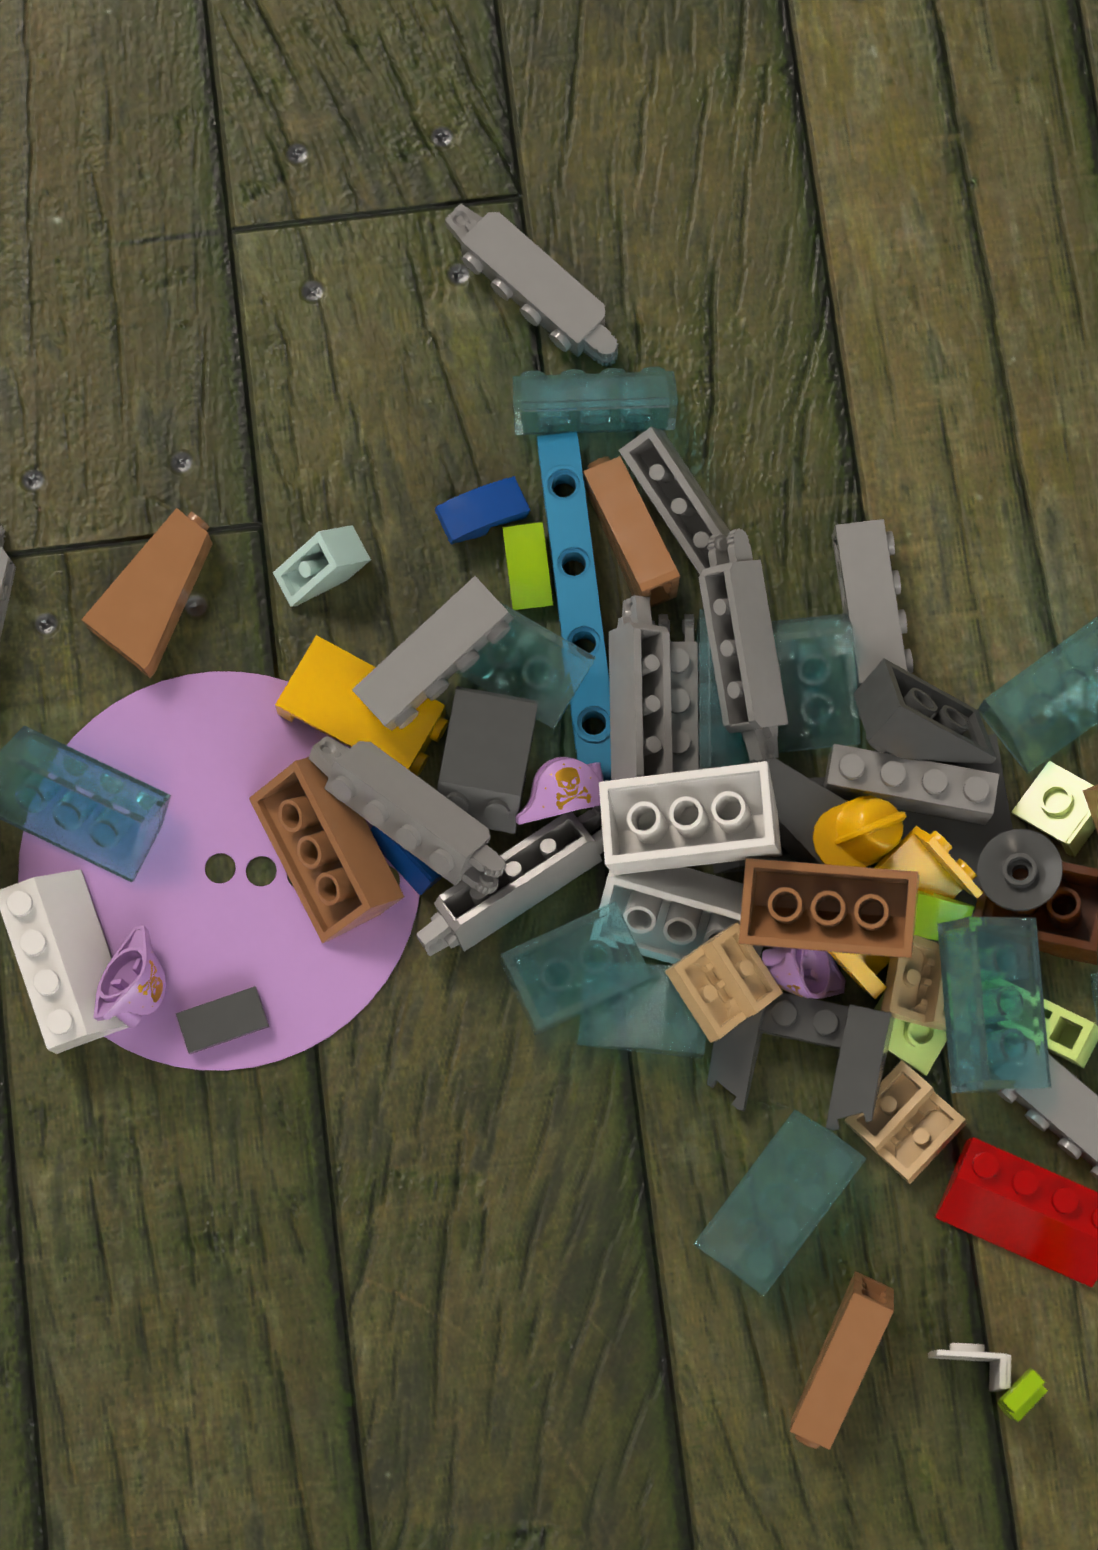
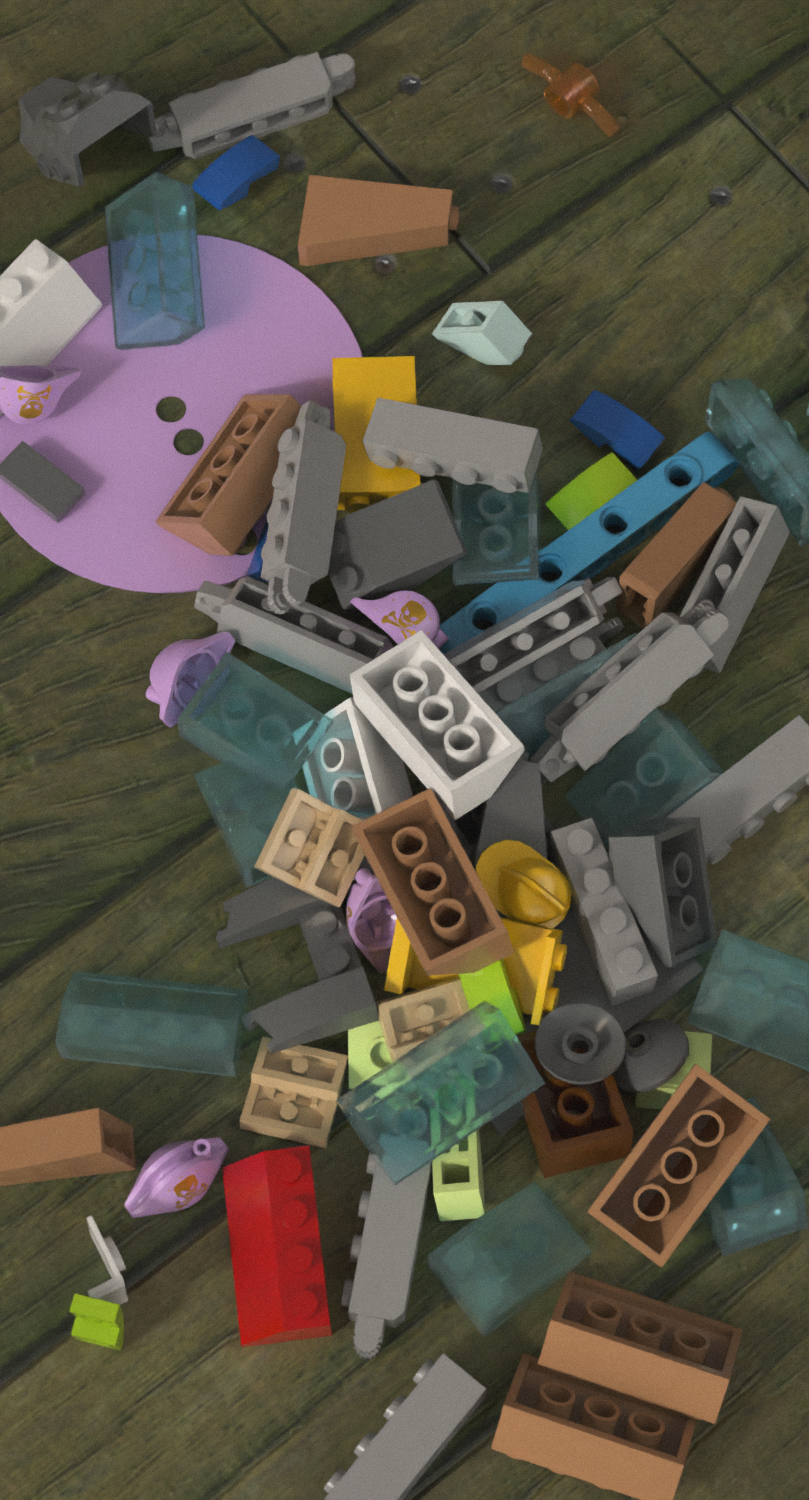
camera: 60 degrees right, 10 degrees down
none -> lavender hat [124,1137,229,1218]
none -> lavender hat [146,631,235,728]
none -> blue slope [192,135,280,211]
none -> clear orange piece [522,53,621,137]
none -> dark grey dish [613,1019,689,1093]

